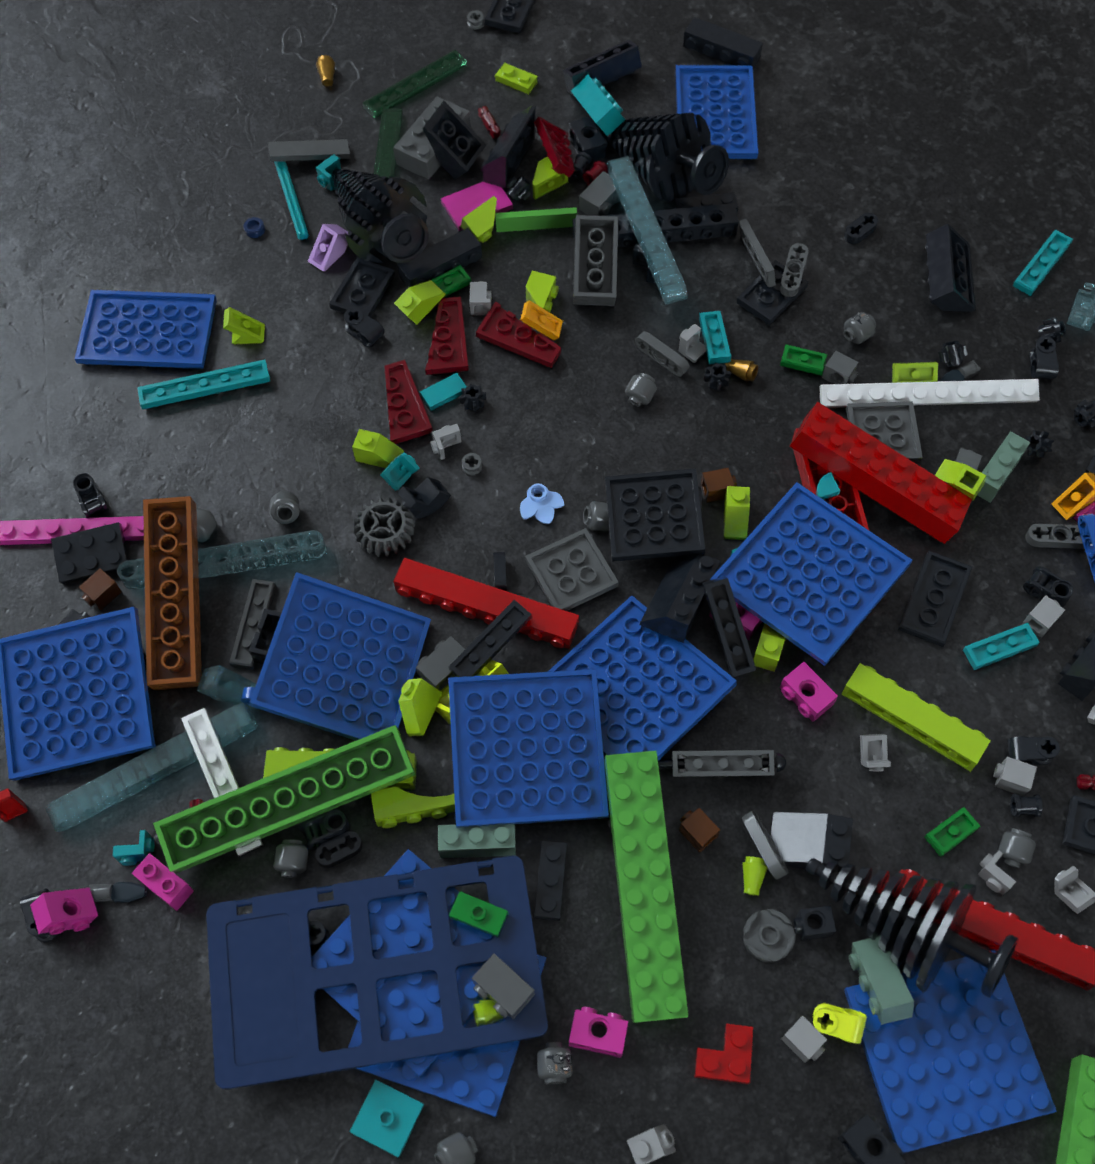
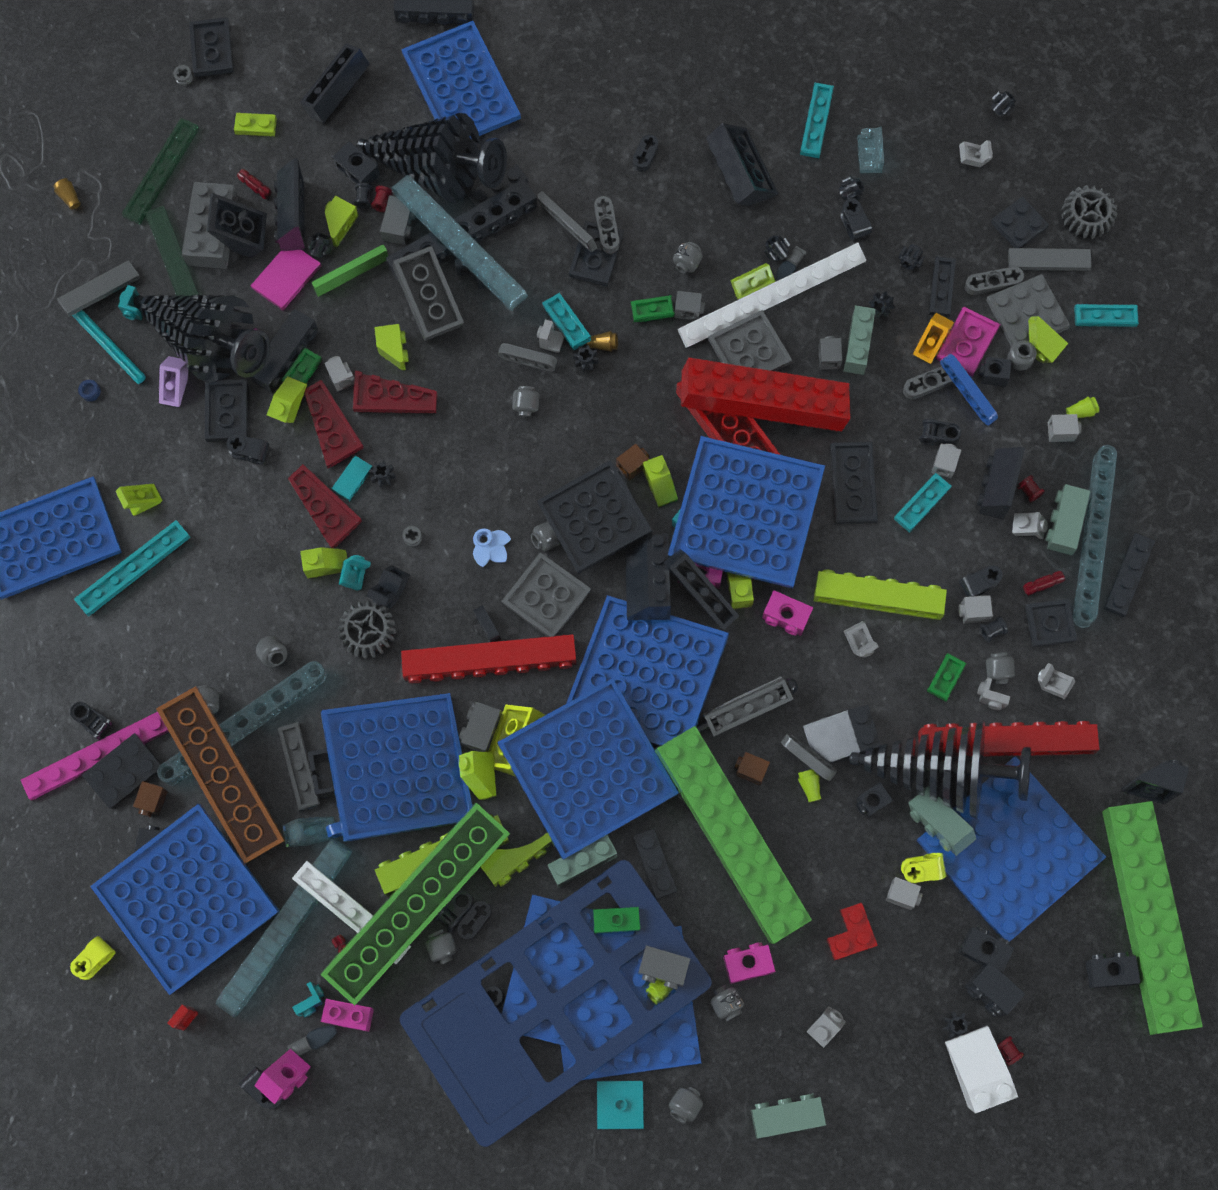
camera: 25 degrees left, 10 degrees up
light grey bracket [430,424,461,460] -> none
black plate [448,600,532,677] -> none
lime slope [461,196,497,243] -> none
light orange plate [520,300,563,341] -> none
dark red wing [534,116,574,177] -> none
teal brick [571,75,625,136] -> none
dark grey tile [743,909,795,962] -> none
teal tile [816,472,840,500] -> none
lime slope [935,459,987,501] -> none

